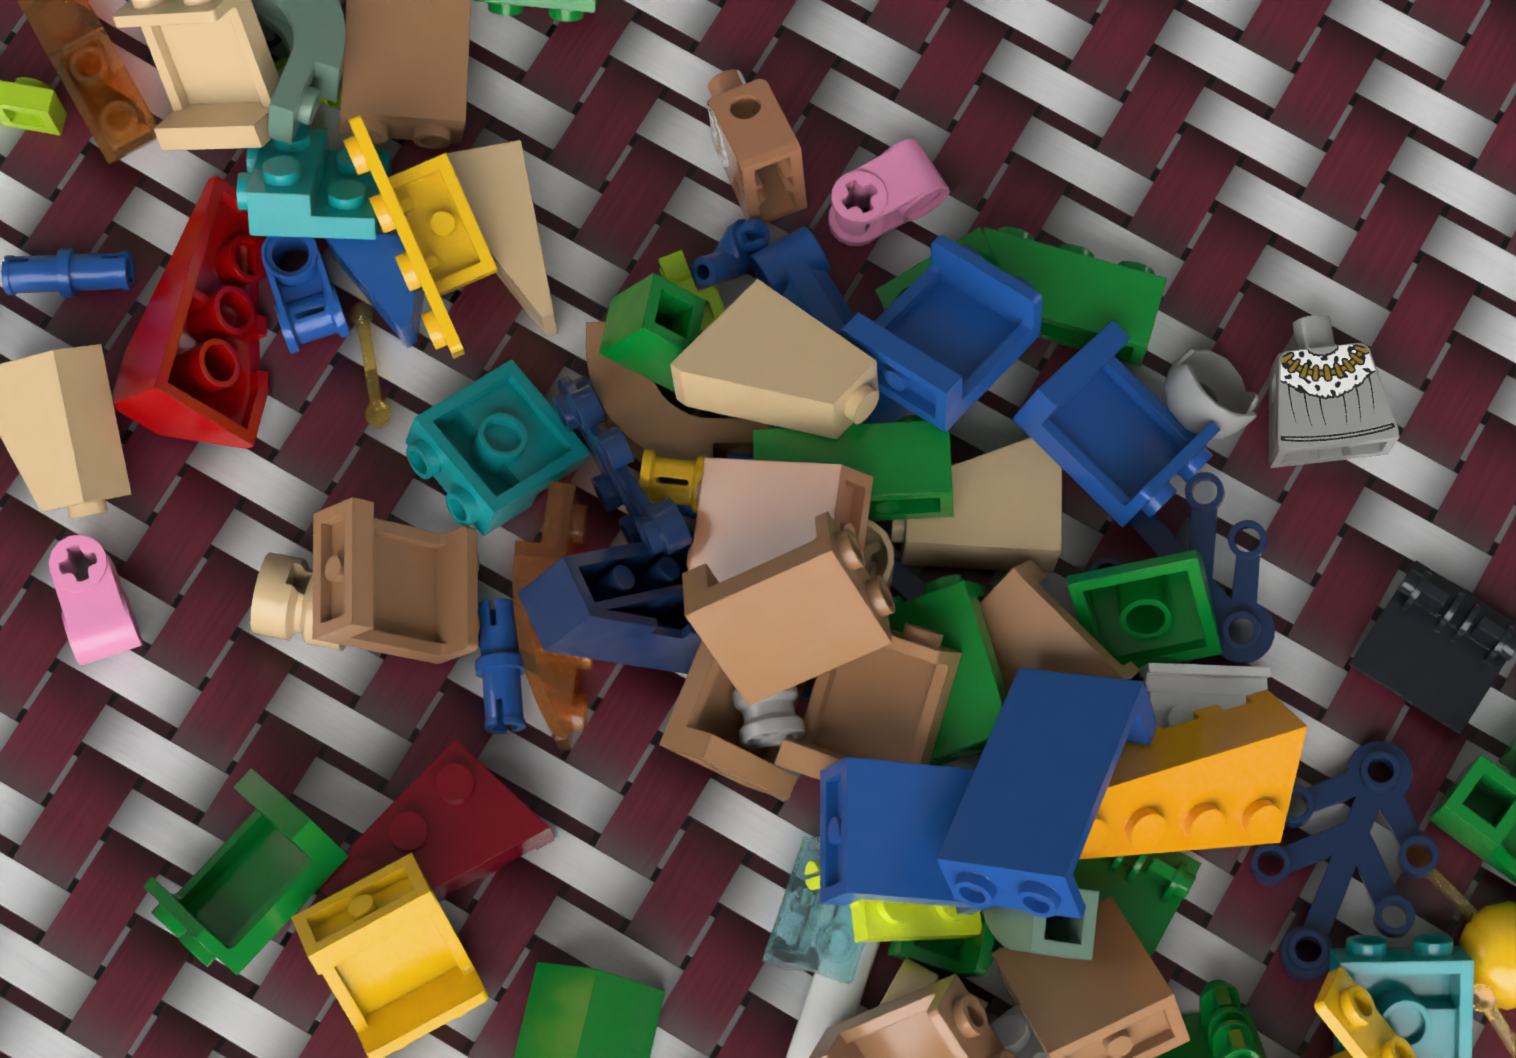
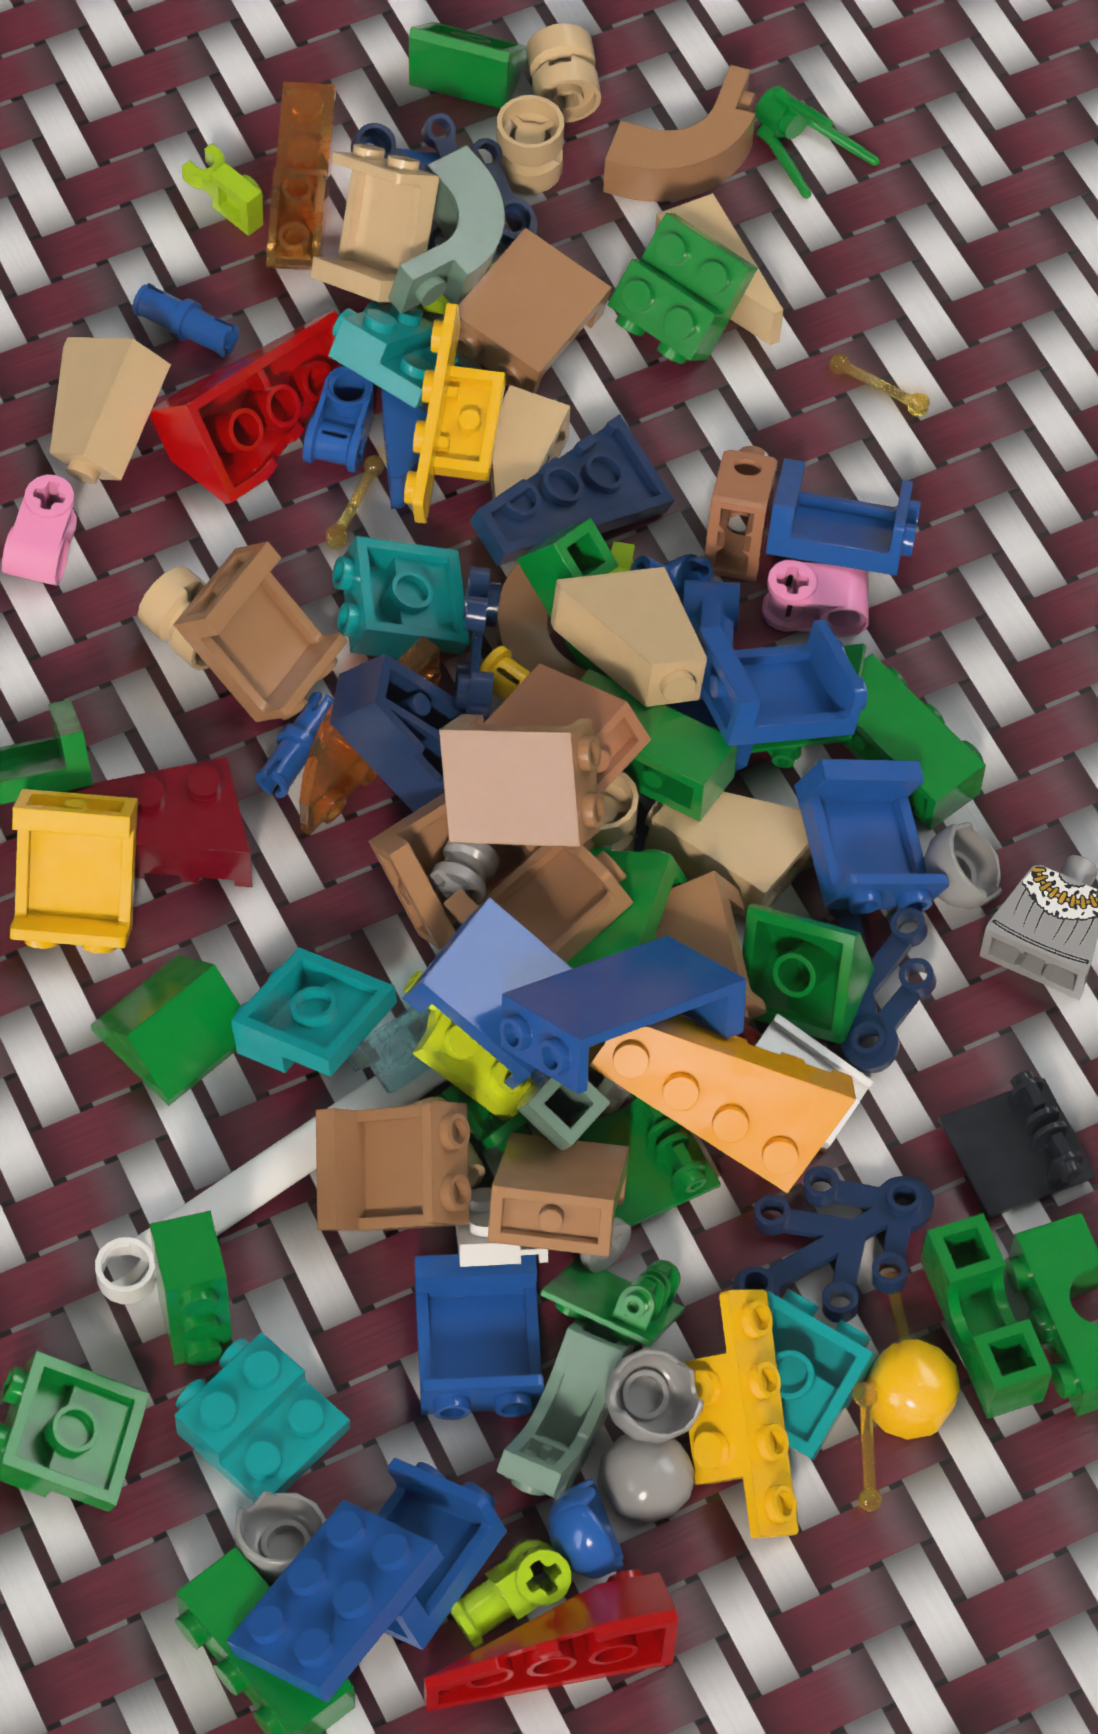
camera: 30 degrees right, 15 degrees down
none -> teal plate [231,947,397,1077]
none -> dark blue wing [469,414,675,566]
none -> blue panel [766,458,921,576]

